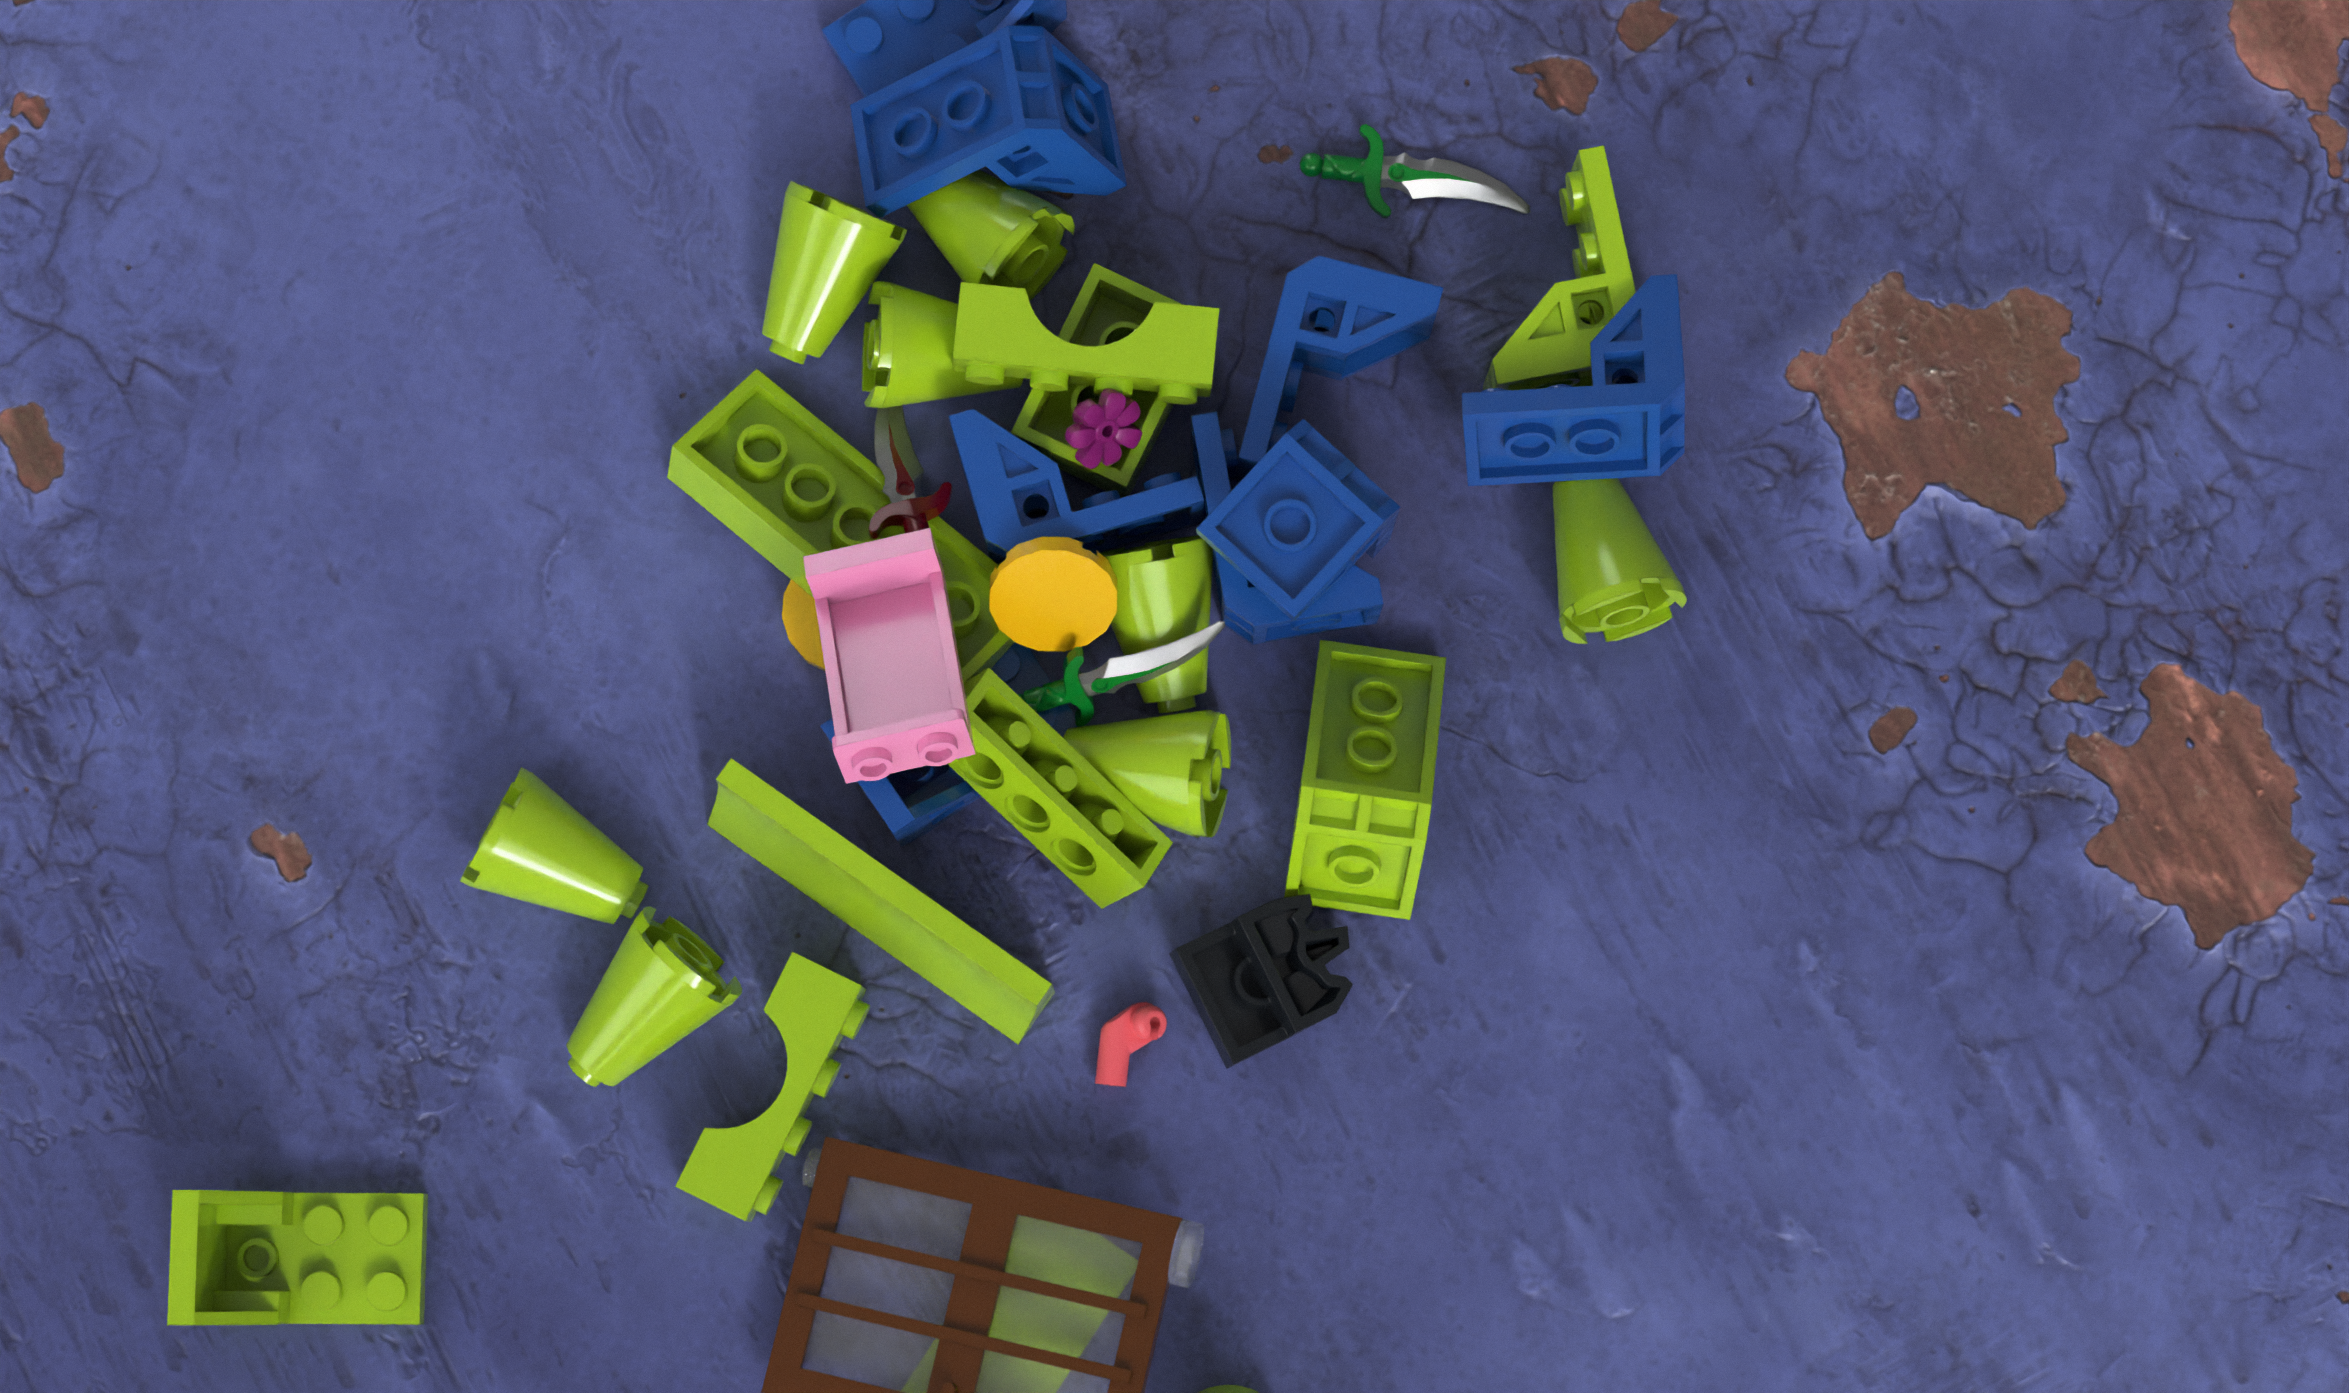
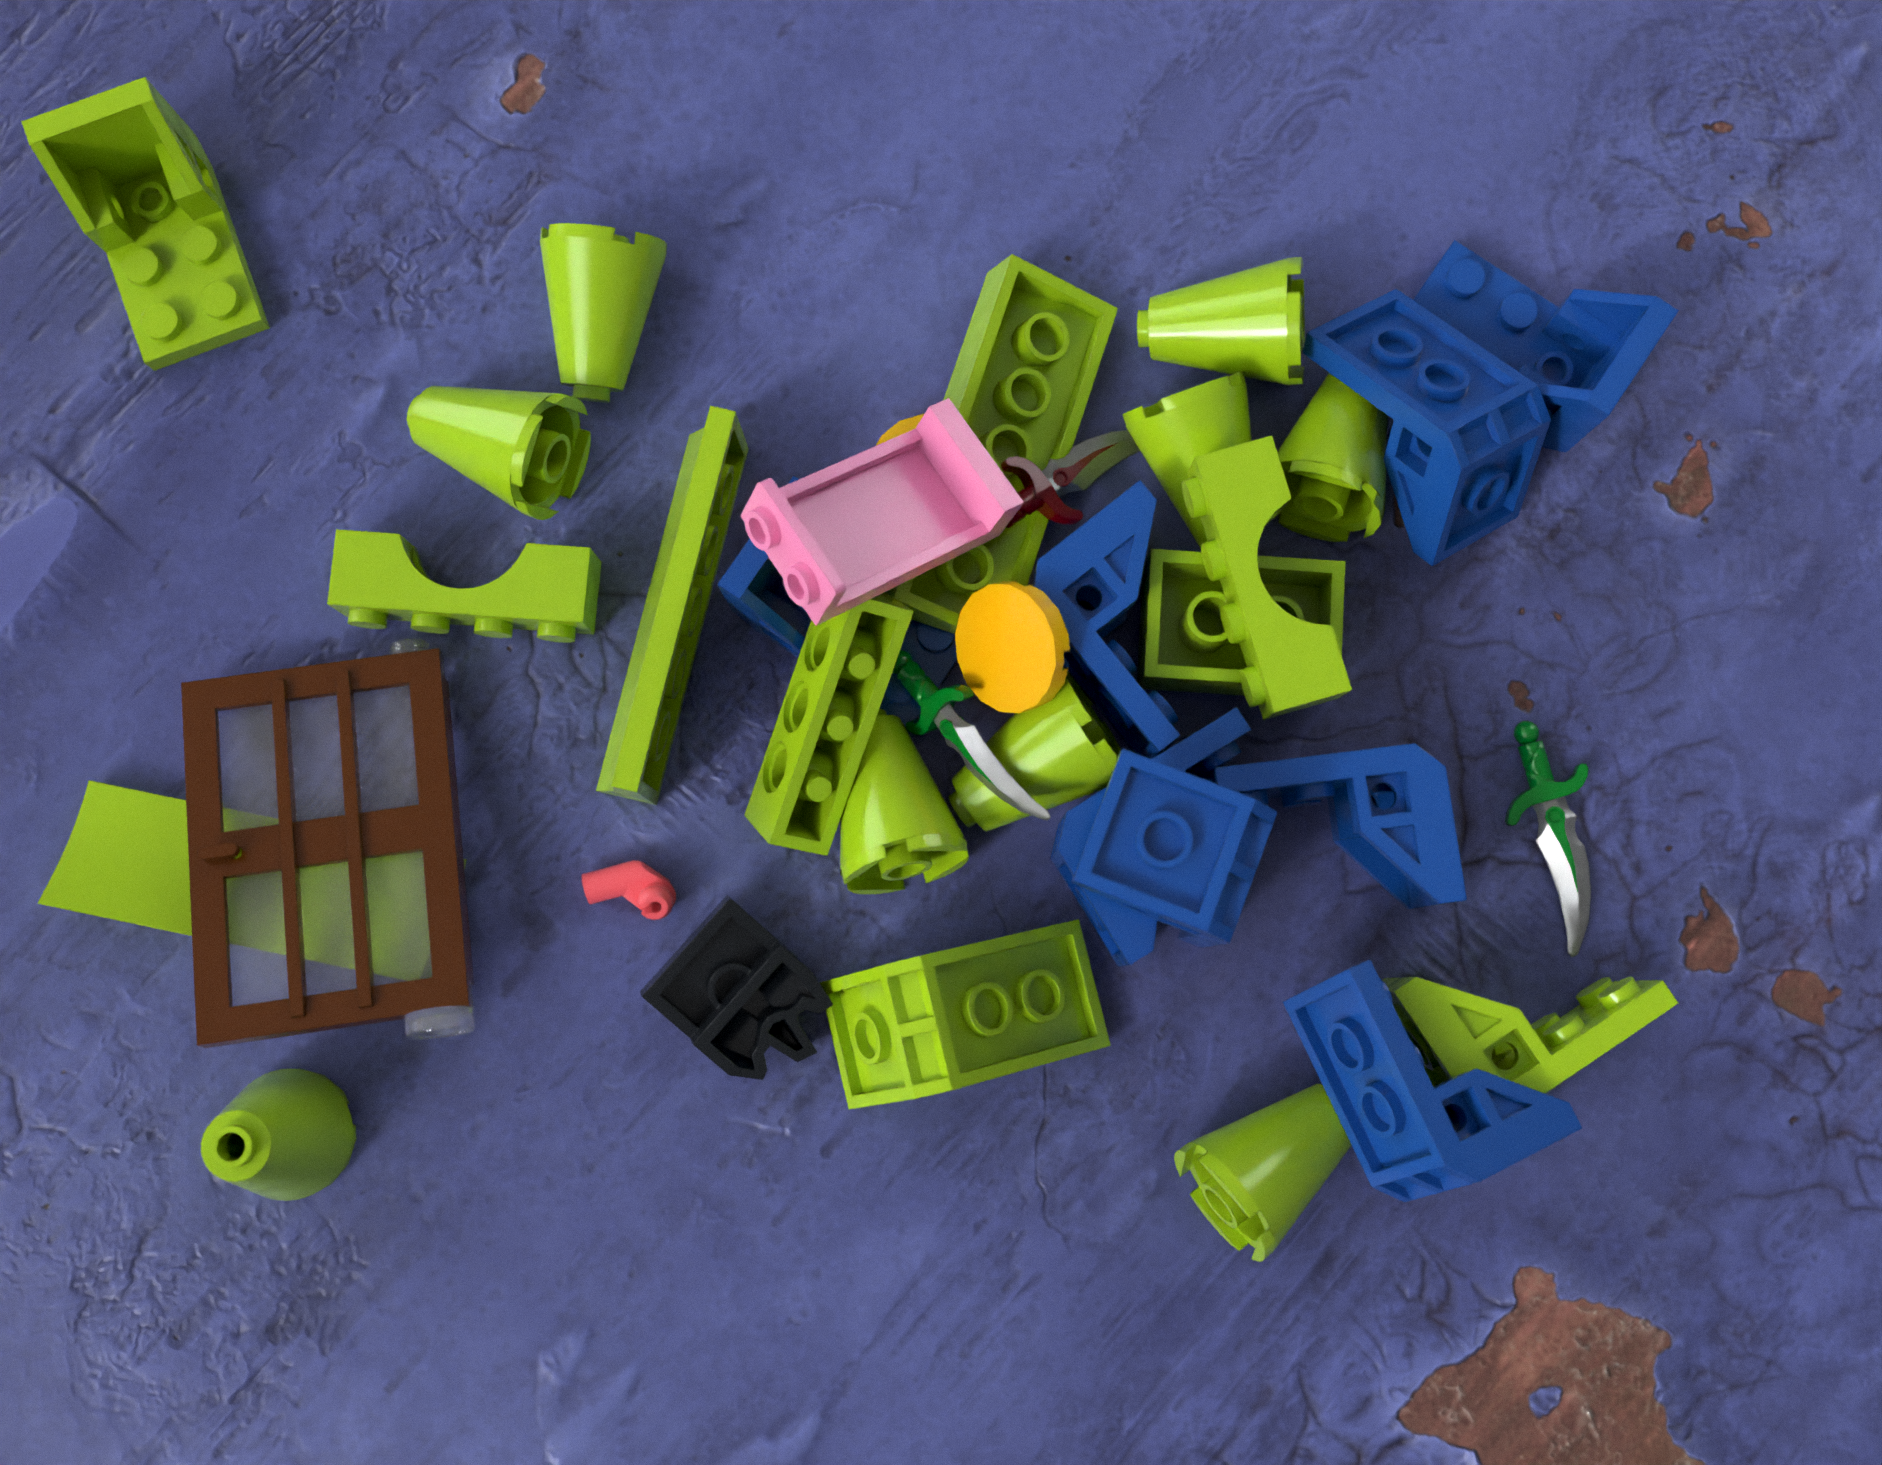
camera: 70 degrees right, 0 degrees up
magenta plant [1065,389,1142,469] -> none

